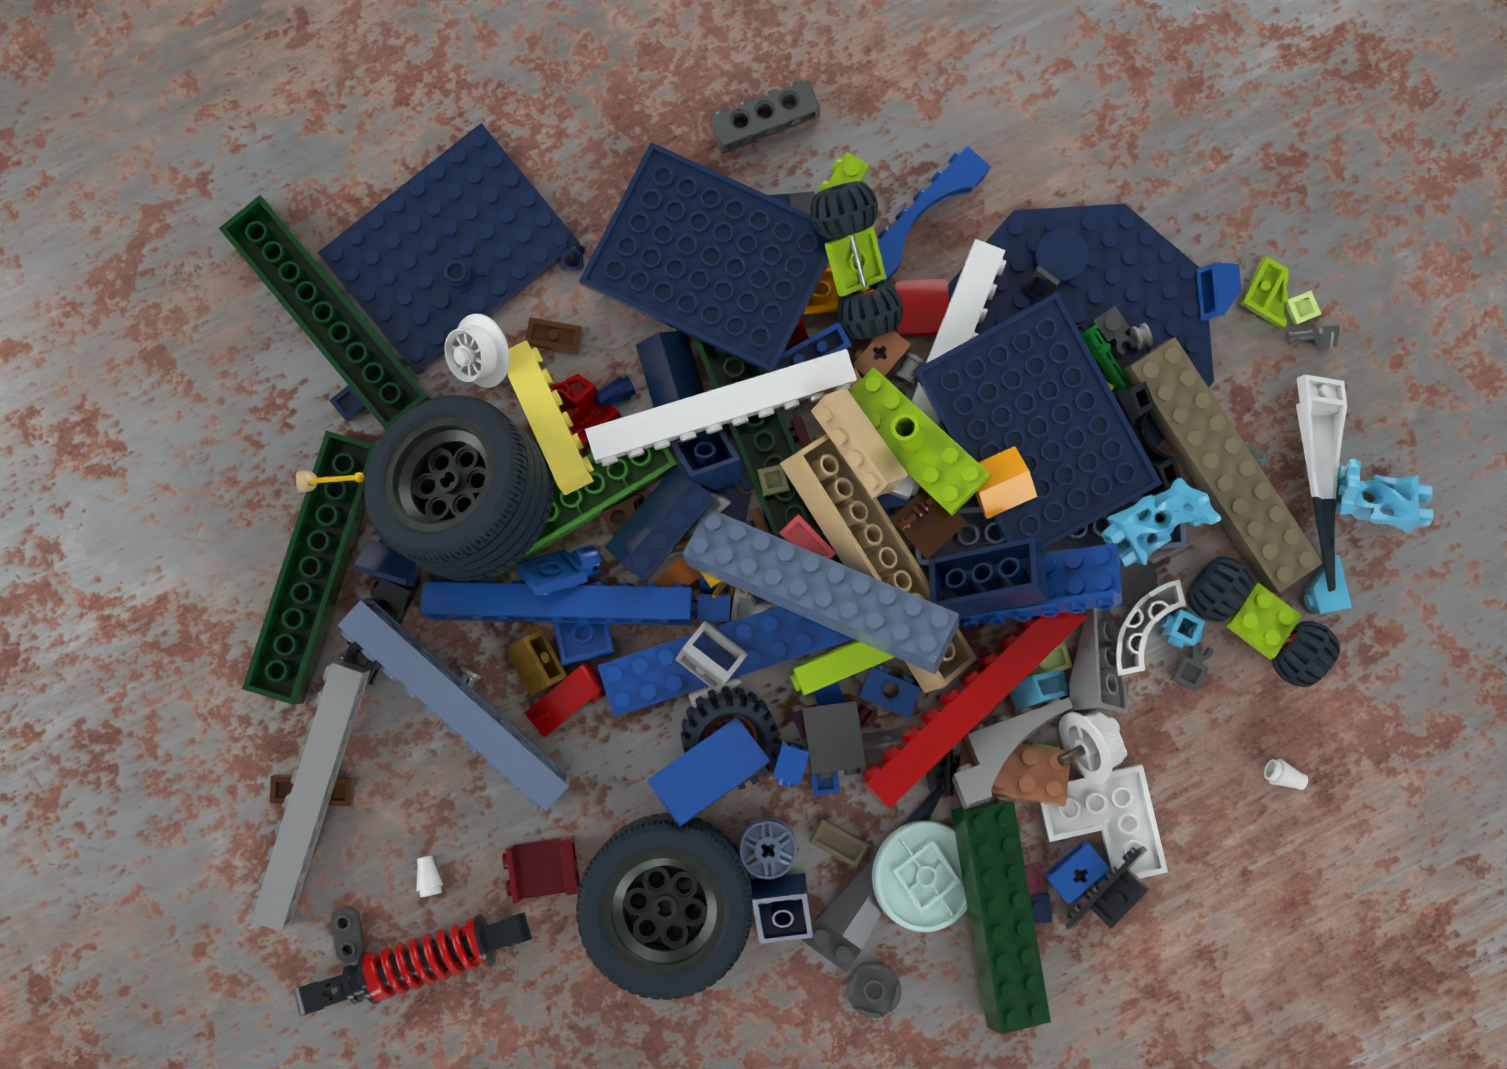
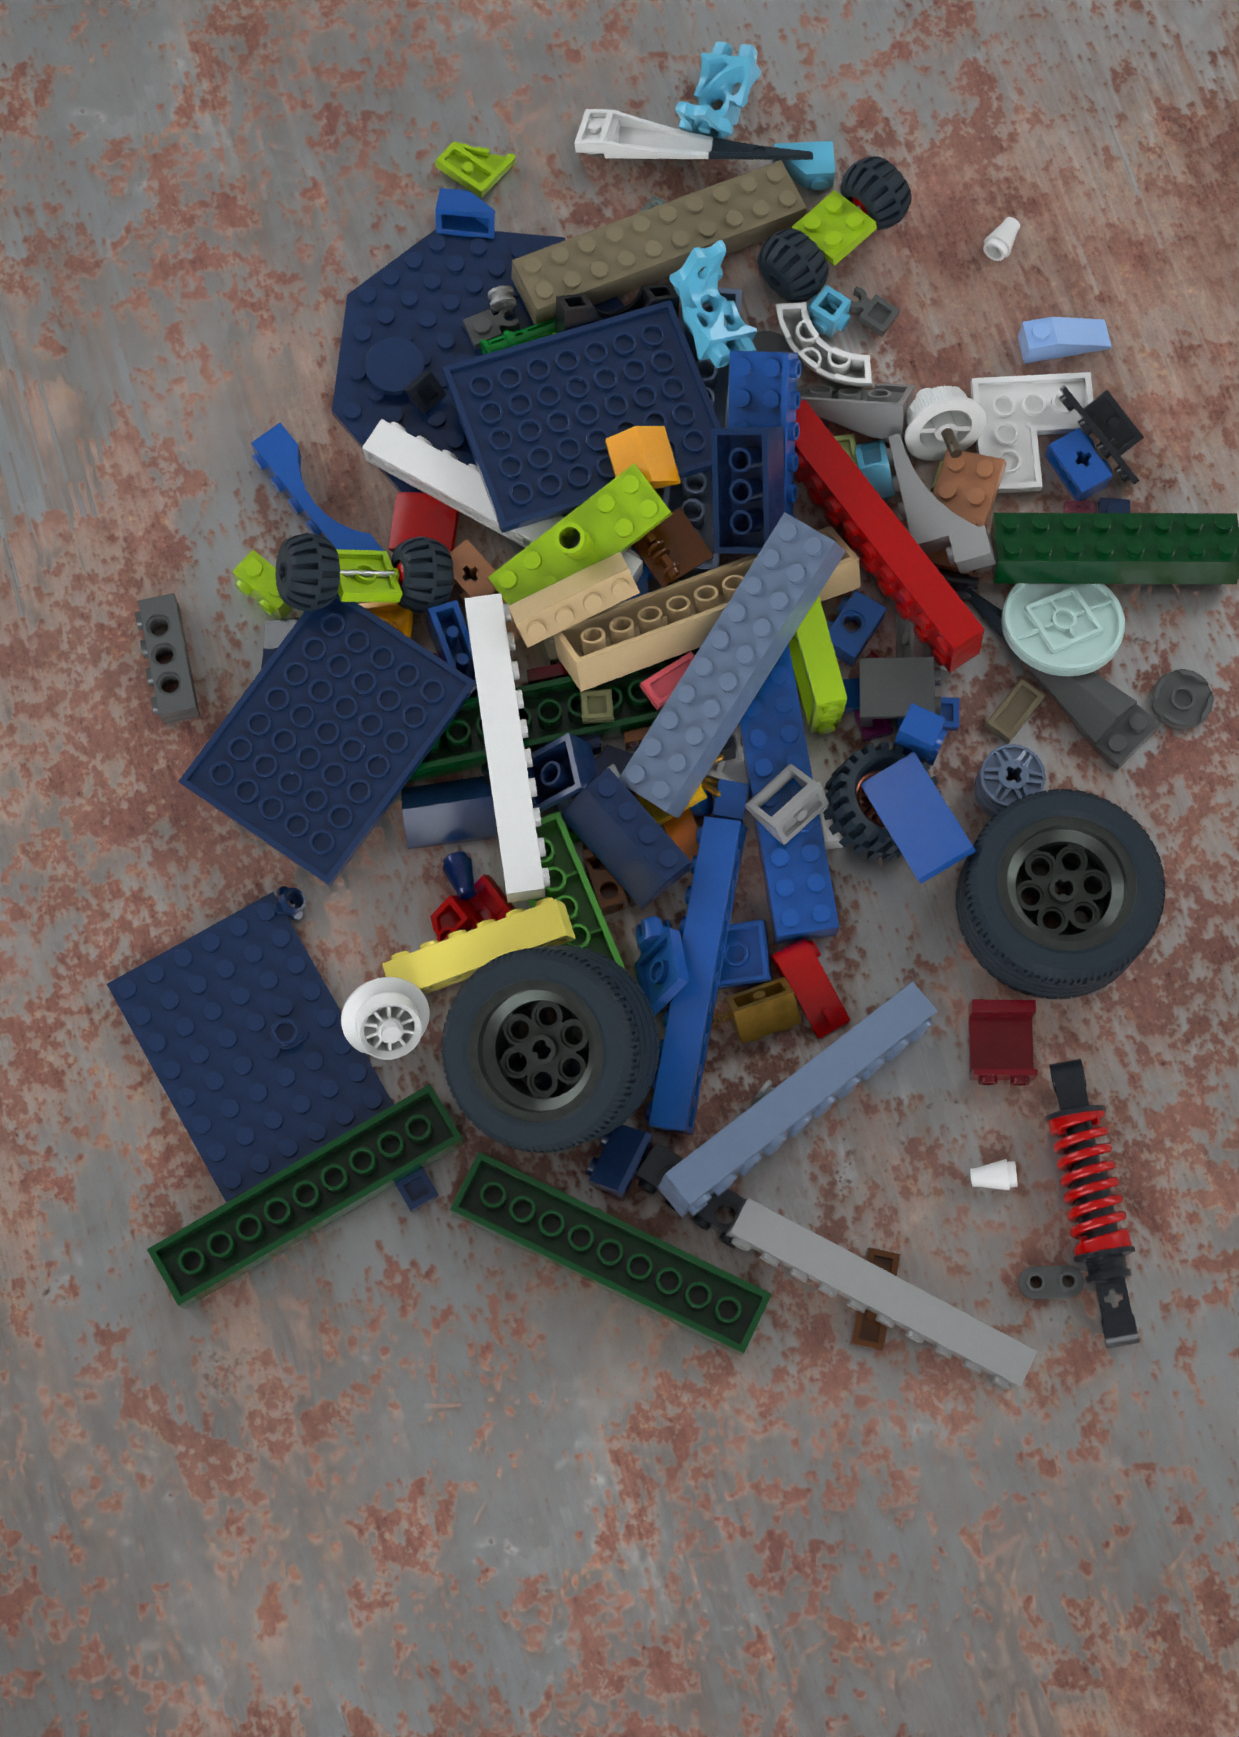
camera: 85 degrees left, 10 degrees down
hinge [296,470,365,493] -> none
reddish brown plate [525,317,583,354] -> none
dark blue slope [752,873,814,944] -> none
light grey bush [893,352,926,387] -> none
yellowish green tile [1284,290,1322,326] -> none
dark grey bar [1287,325,1340,349] -> none
none -> light blue slope [1017,317,1111,364]

